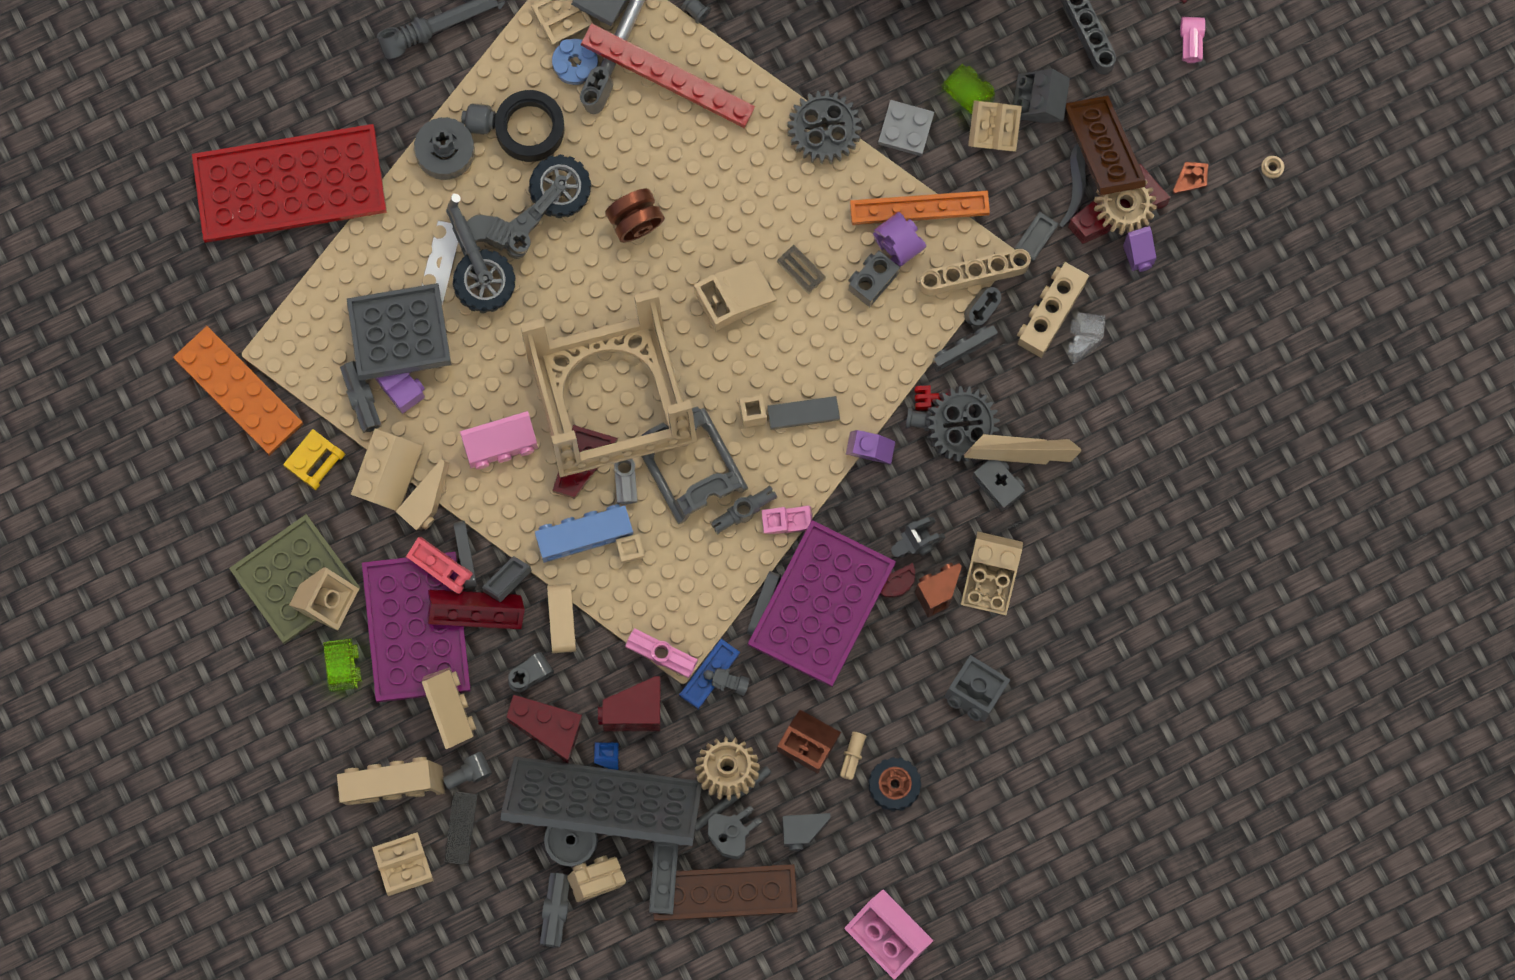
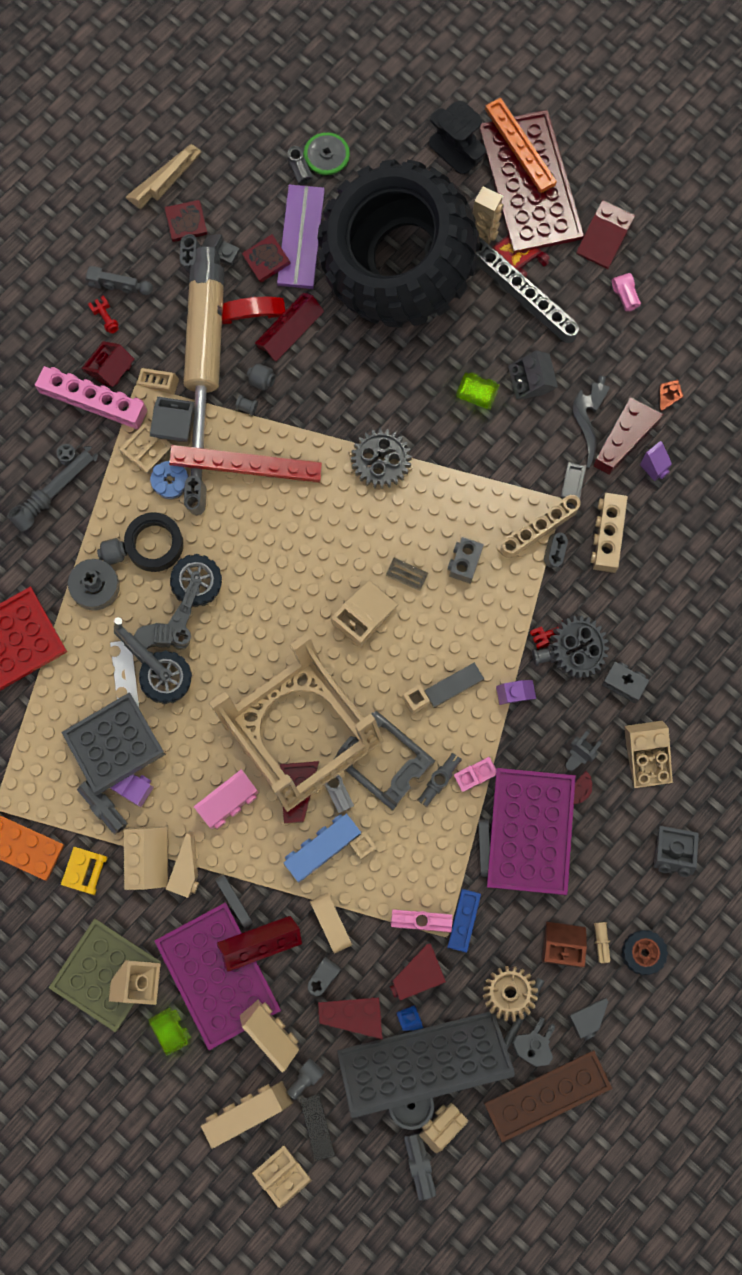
camera: 20 degrees left, 0 degrees up
coral plate [406,537,473,594] -> none
dark grey tile [482,556,532,602] -> none
copper wheel [605,188,665,243] -> none
dark grey tile [649,842,678,915] -> none
dark grey piece [703,668,750,696] -> none
bright pink slope [844,890,933,980] -> none
orange plate [850,191,990,225] -> none
medium lavender brick [873,212,926,267] -> none
light grey plate [878,100,934,156] -> none
copper slope [915,563,962,618] -> none
dark grey plate [932,325,998,372] -> none
tan wedge [964,434,1081,465] -> none
tan slope [968,100,1022,151] -> none
reddish brown plate [1065,96,1146,196] -> none
clear slope [1068,313,1105,364] -> none
tan gear [1094,181,1157,235] -> none
tan plate [1261,156,1284,179] -> none

